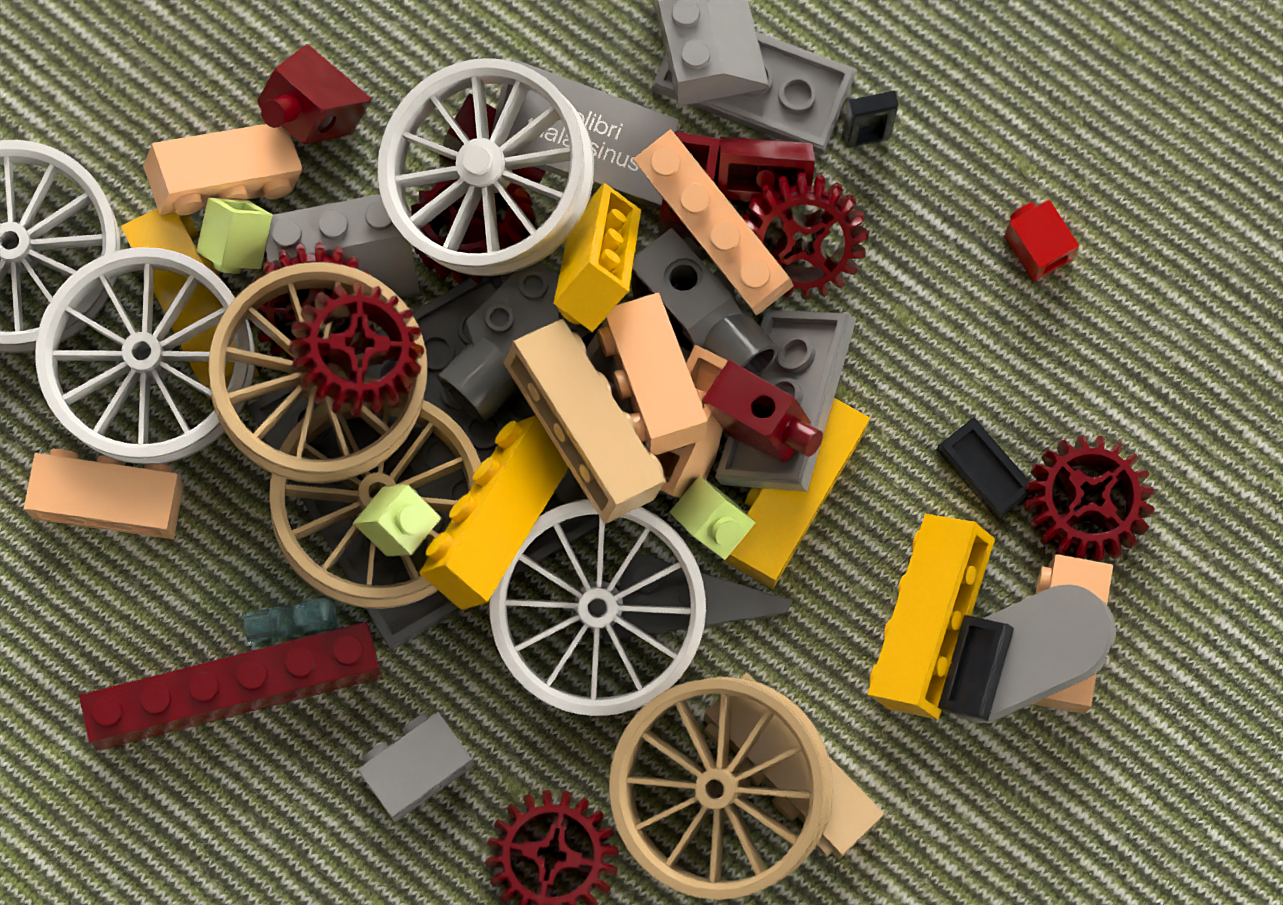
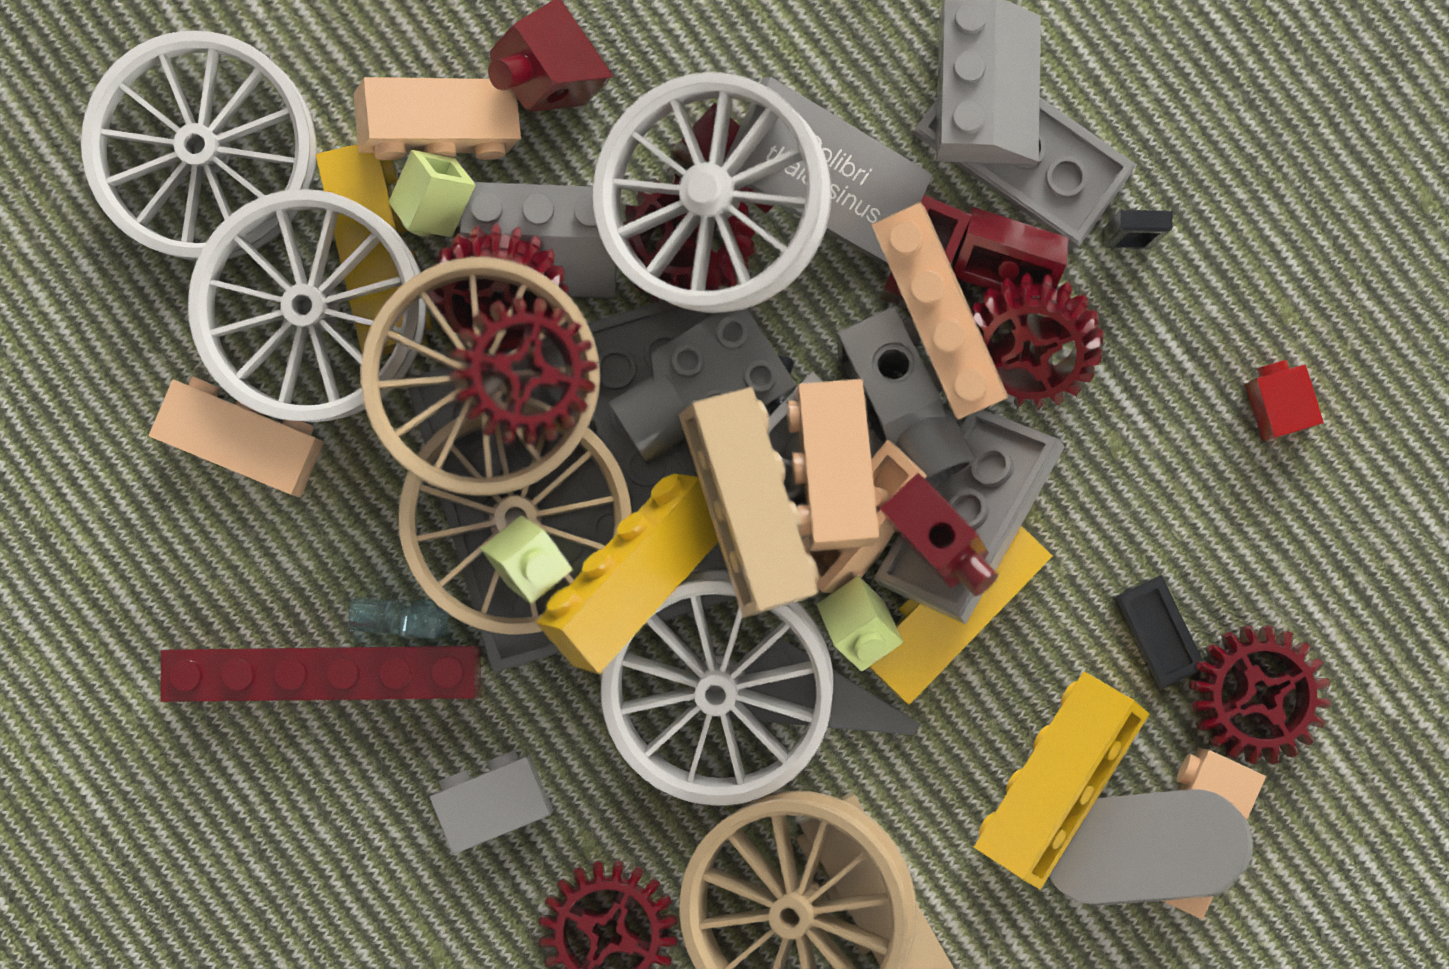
camera: 15 degrees right, 10 degrees up
yellow brick [553,182,641,332] -> none
black tile [938,615,1014,722] -> none

